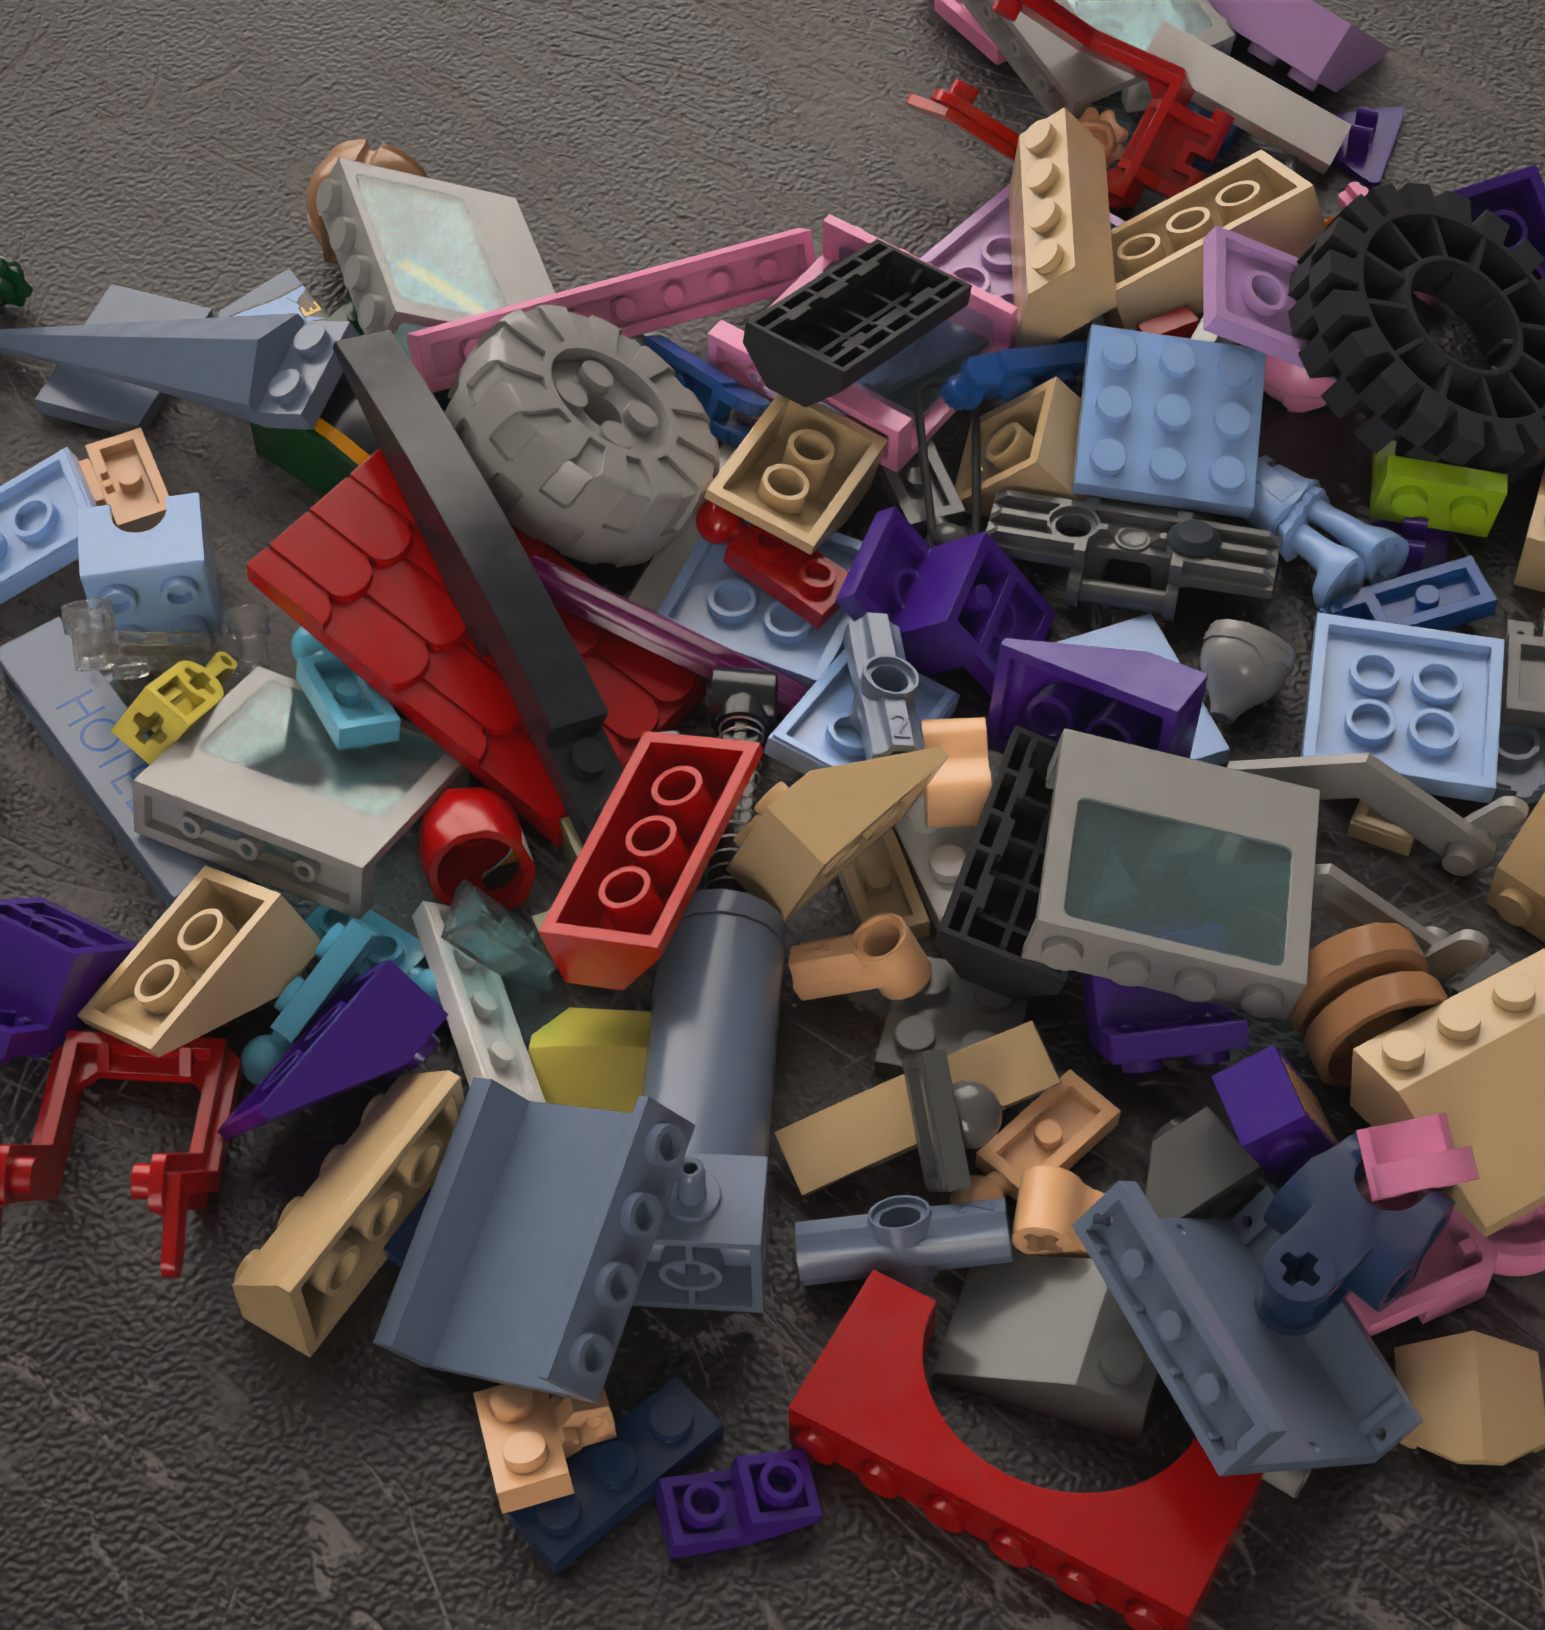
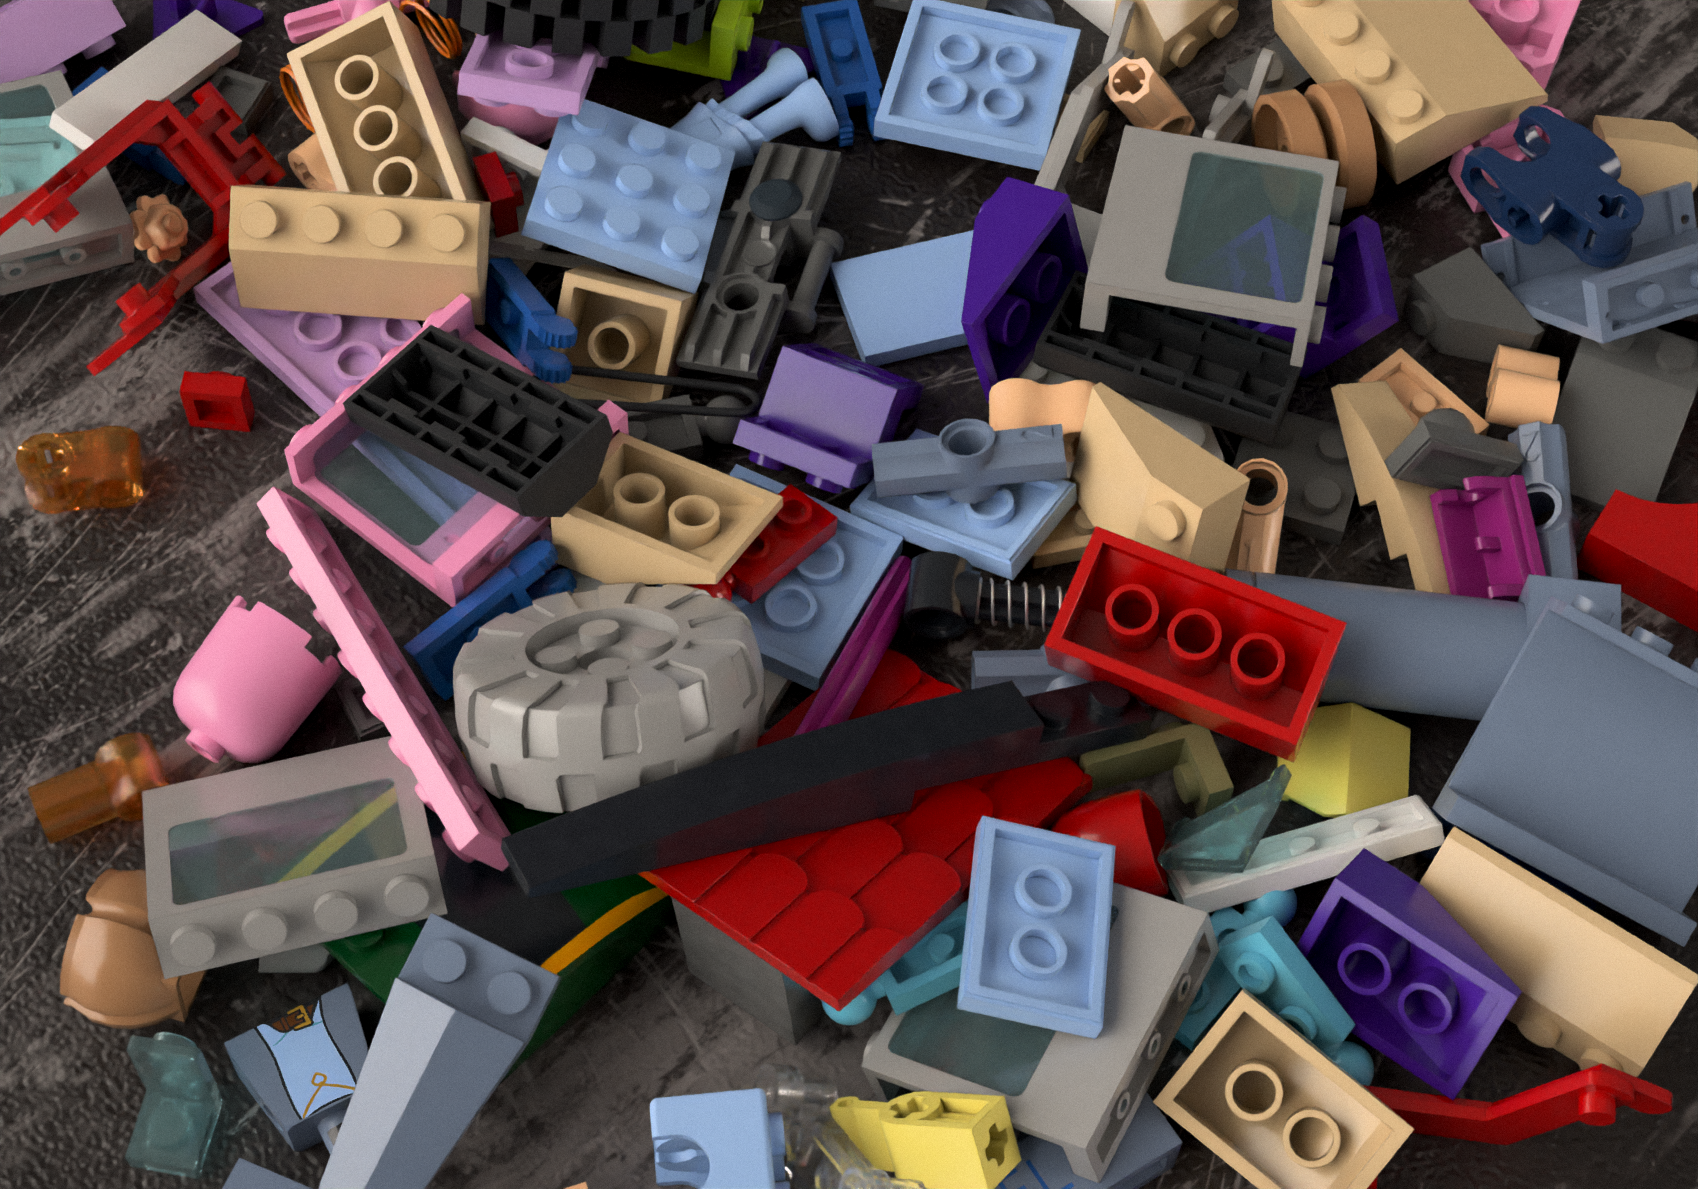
camera: 90 degrees left, 5 degrees up
light grey helmet [1200,619,1296,724] -> none
dark purple brick [1211,1044,1339,1188] -> none
bright pink piece [1356,1112,1480,1201] -> none
none -> clear orange piece [15,426,144,514]
none -> clear orange piece [27,732,171,844]
none -> clear light blue bracket [125,1032,223,1179]
none -> bright pink cylinder [173,596,343,764]
none -> red plate [179,371,255,432]
none -> light blue tile [957,816,1116,1039]
none -> light nougat piece [1104,57,1195,136]
none -> magenta hinge [1429,475,1546,602]

